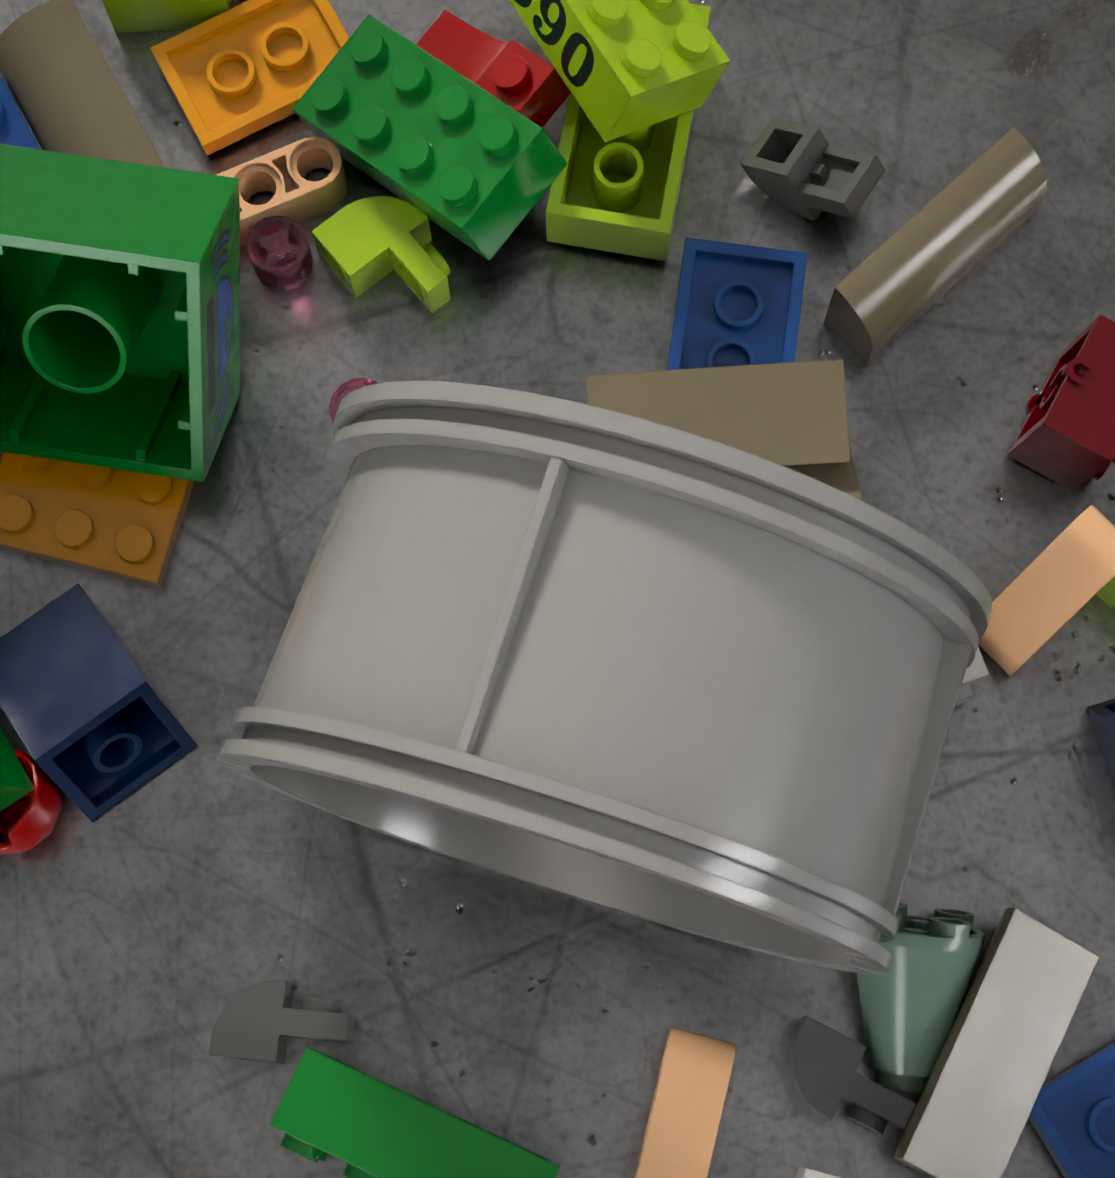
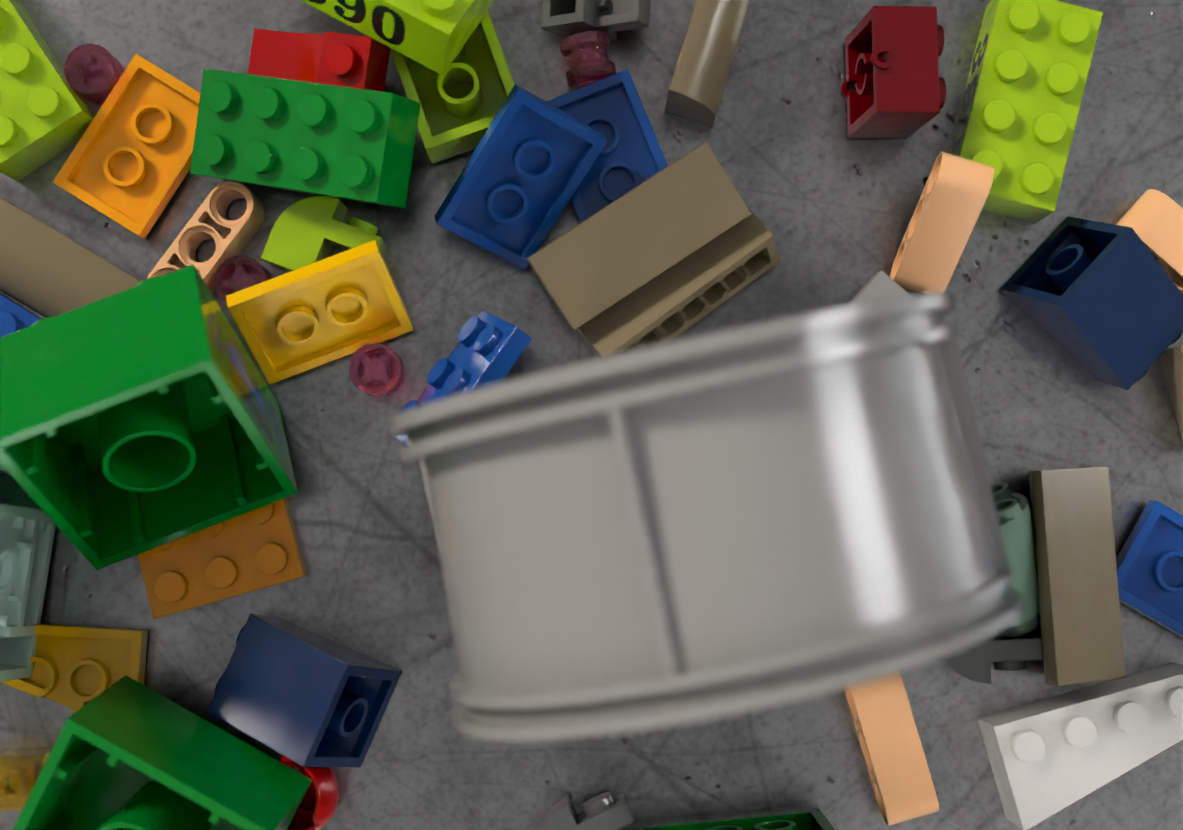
camera: 35 degrees left, 10 degrees up
none -> yellow plate [226,240,414,384]
none -> blue plate [434,84,607,270]
none -> clear pink wheel [559,30,617,88]

